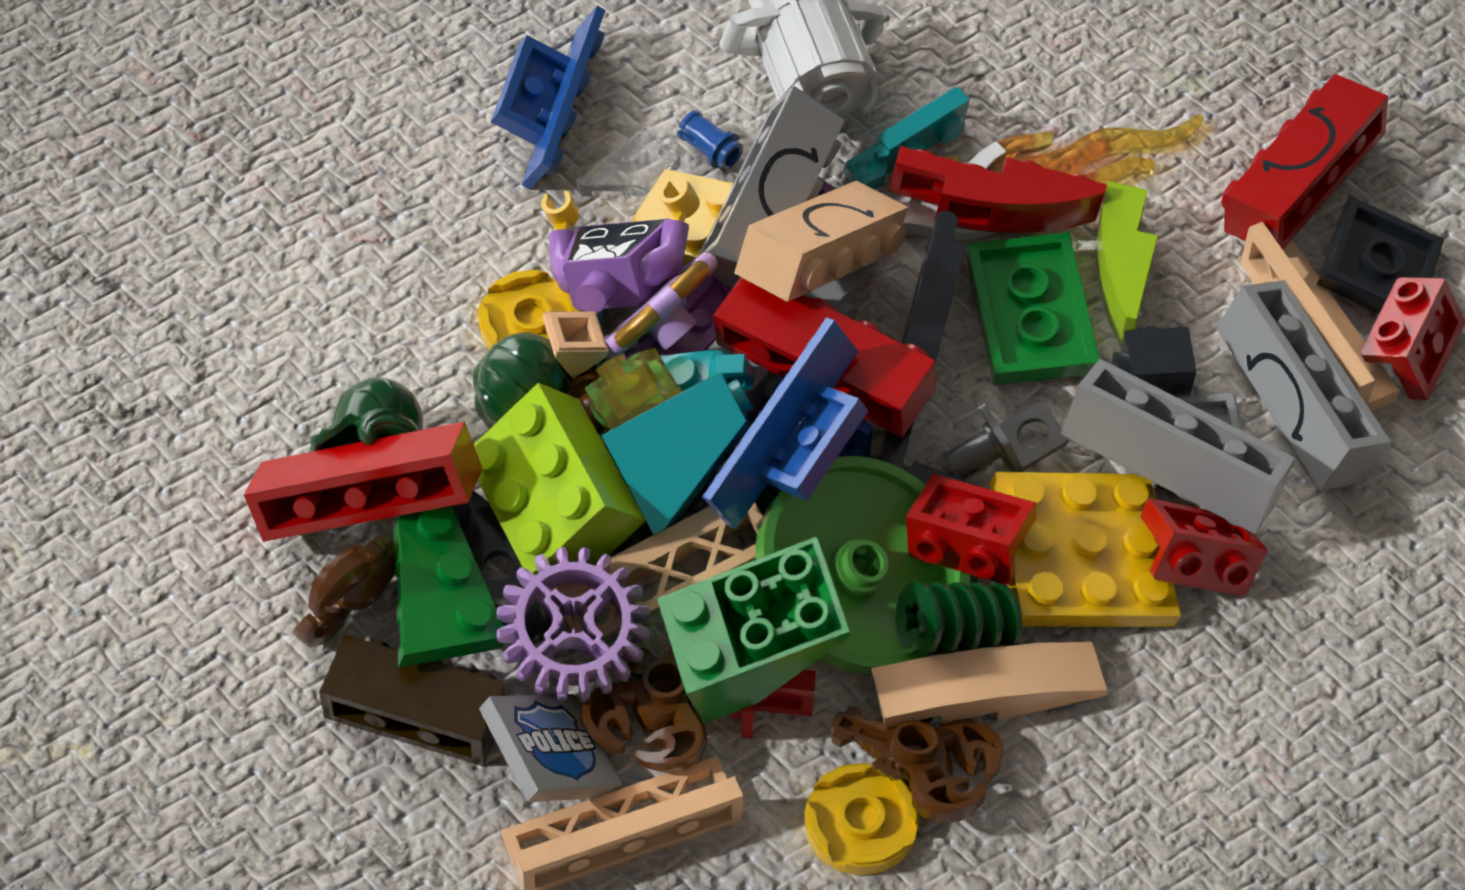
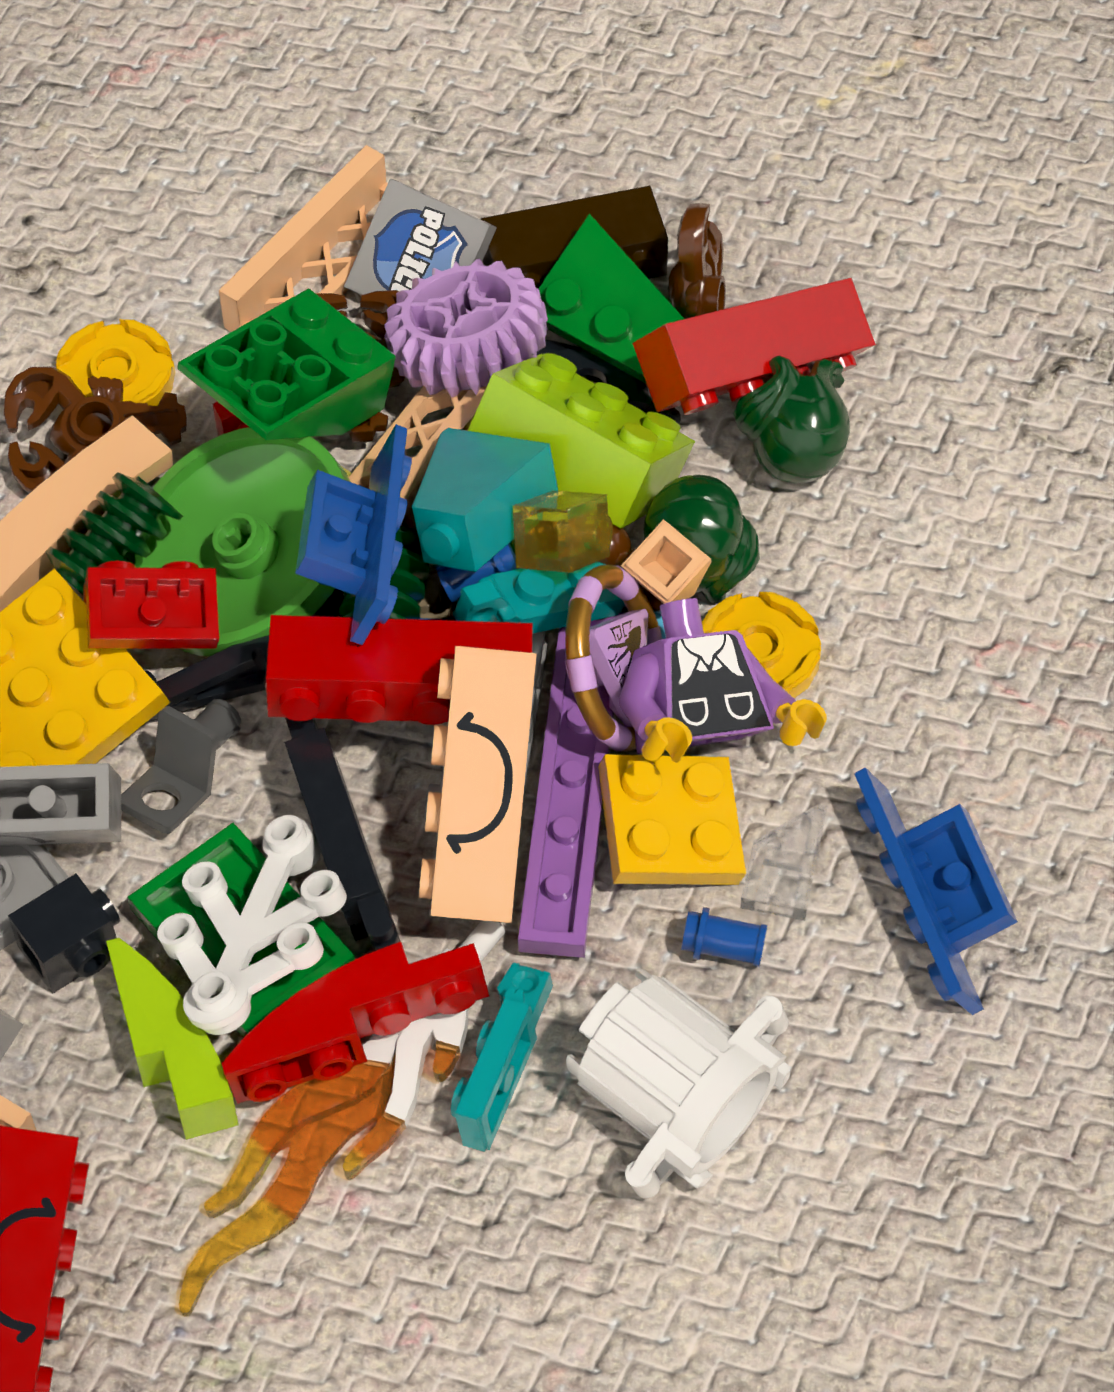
camera: 150 degrees right, 0 degrees up
light grey brick [697,86,845,289] -> none
none -> white plant [157,815,347,1035]

